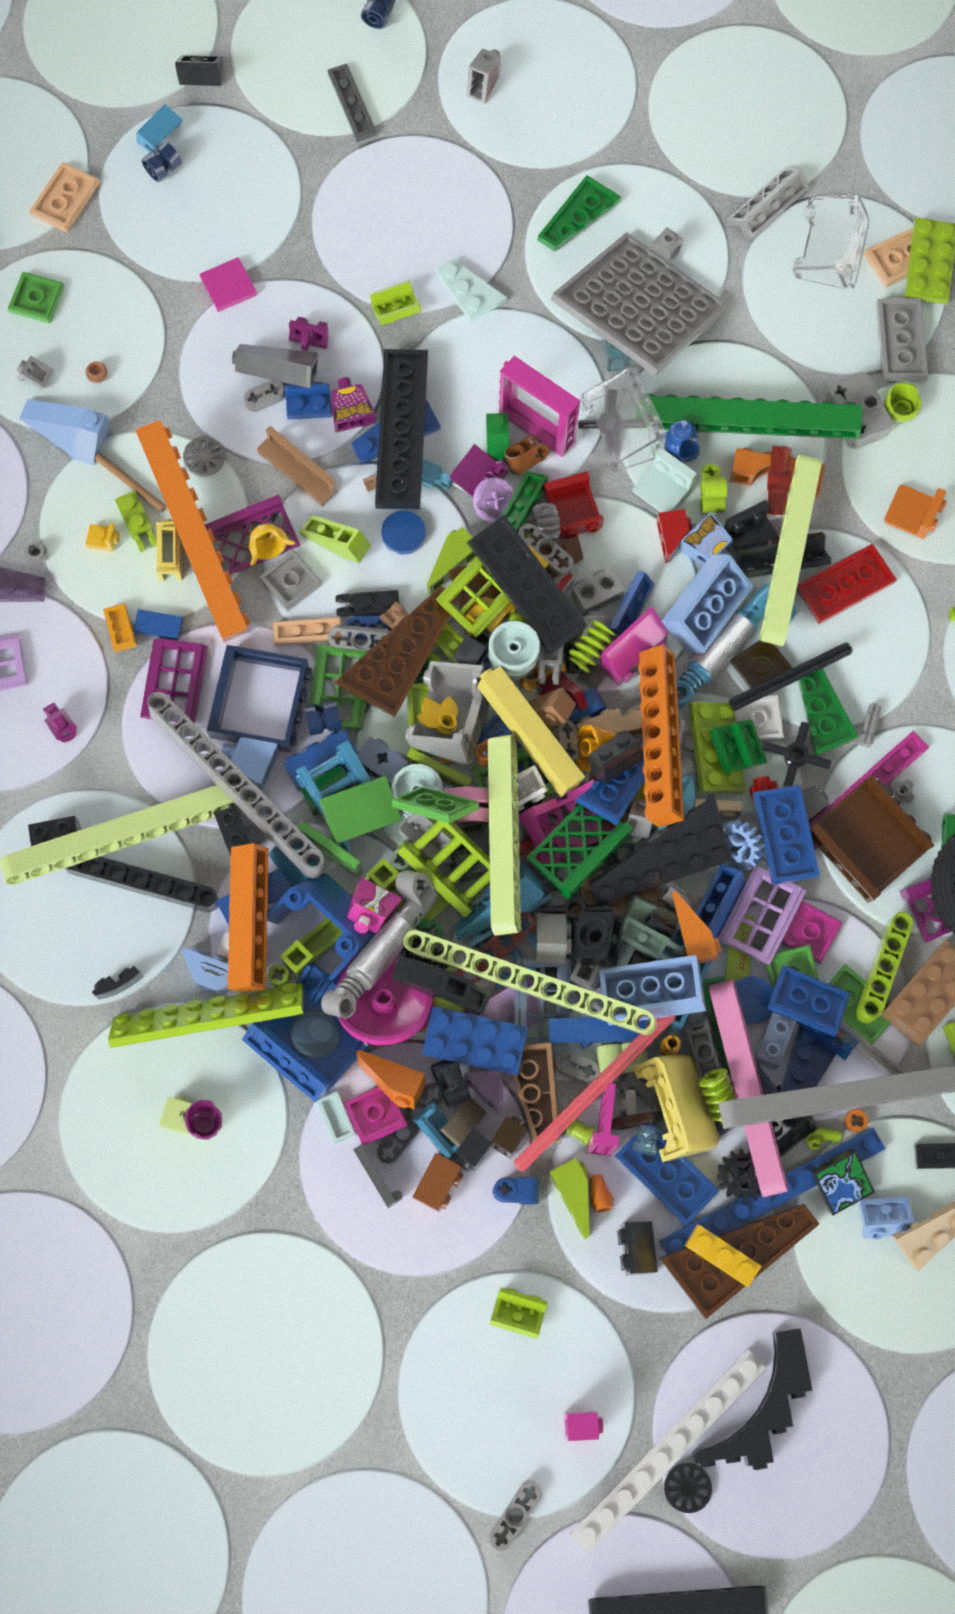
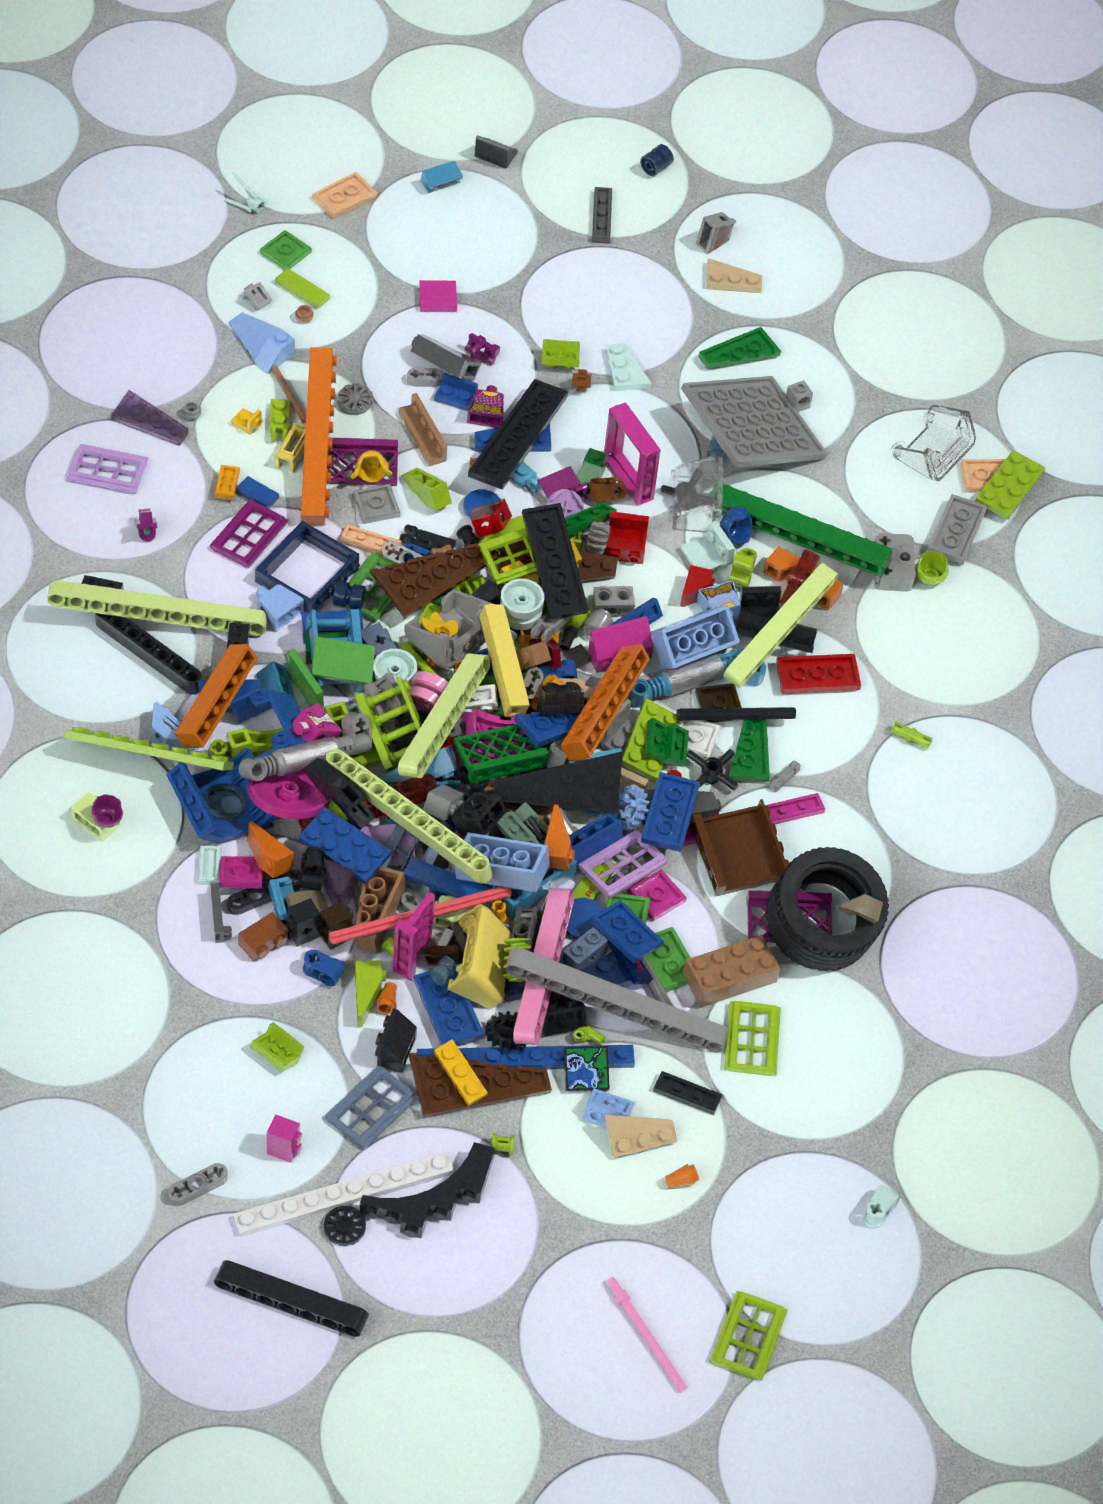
camera: 20 degrees right, 20 degrees down
black slope [92,966,144,1000] -> none
dark blue wheel [141,141,182,182] -> none
light grey beam [147,692,324,878] -> none
bright green tile [392,786,479,824] -> none
light grey beam [518,524,573,576] -> none
plate [555,572,575,595] -> none
lime piece [568,620,616,673] -> none
light grey fence [727,167,810,240] -> none
orange bush [844,1110,868,1132] -> none
lime beam [856,912,913,1024] -> none
orange bracket [884,485,947,540] -> none
light grey plate [890,780,915,802] -> none
none -> lime tile [275,268,330,309]
none -> sand blue piece [325,1065,418,1149]
none -> black bush [456,525,481,547]
none -> red torso [471,498,512,538]
none -> lime bush [491,1133,515,1155]
none -> dark orange gear [572,369,592,392]
none -> tan wing [707,258,762,293]

